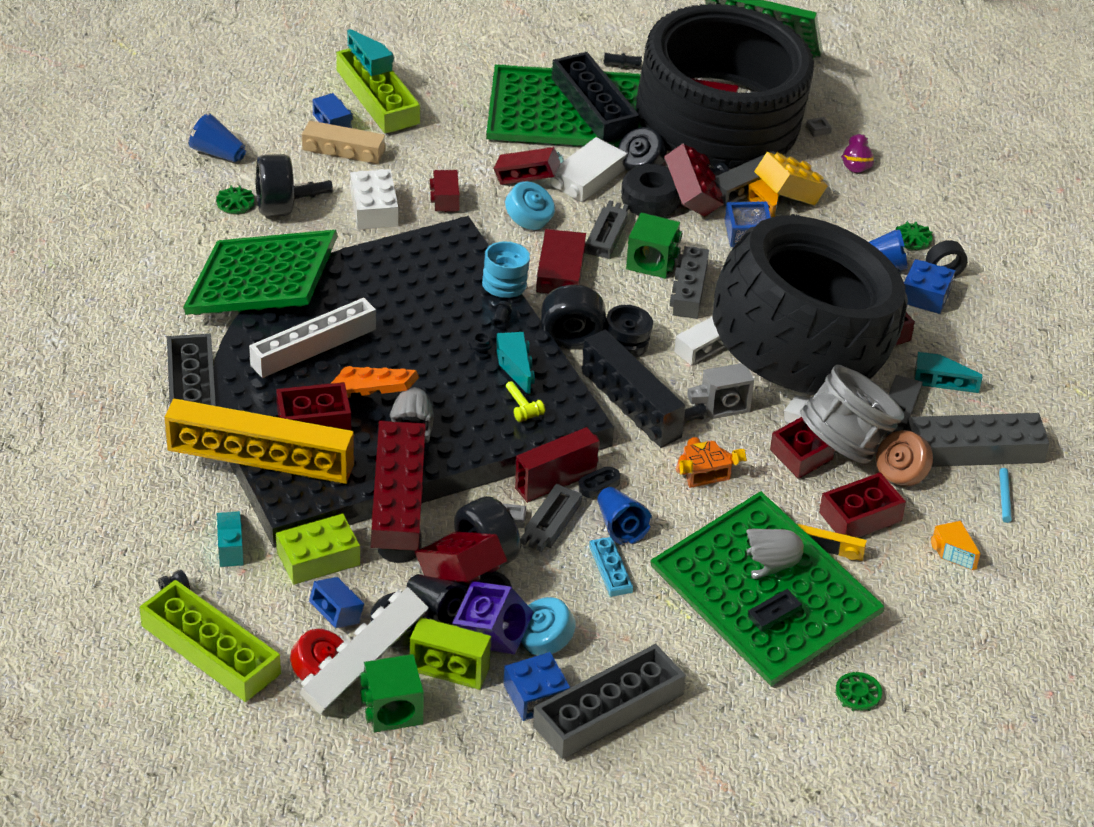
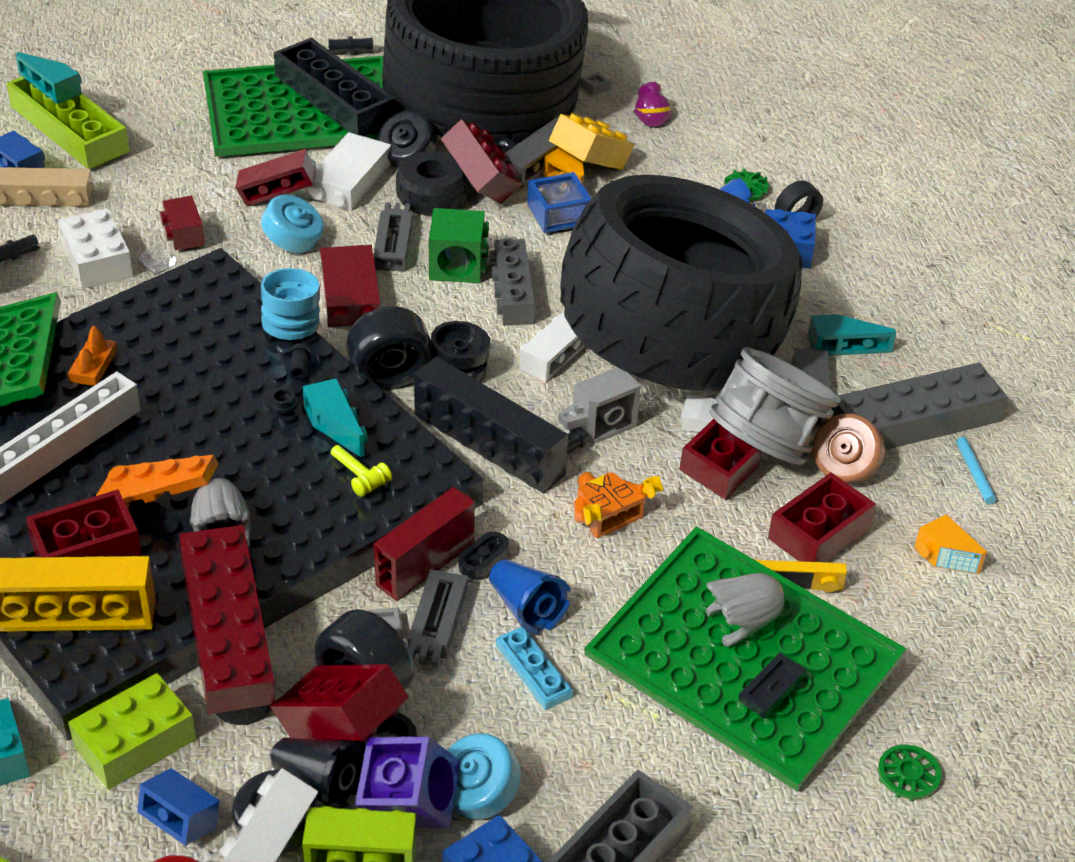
camera: 15 degrees left, 0 degrees up
none -> orange tile [68,326,117,386]
none -> clear plate [139,245,176,275]

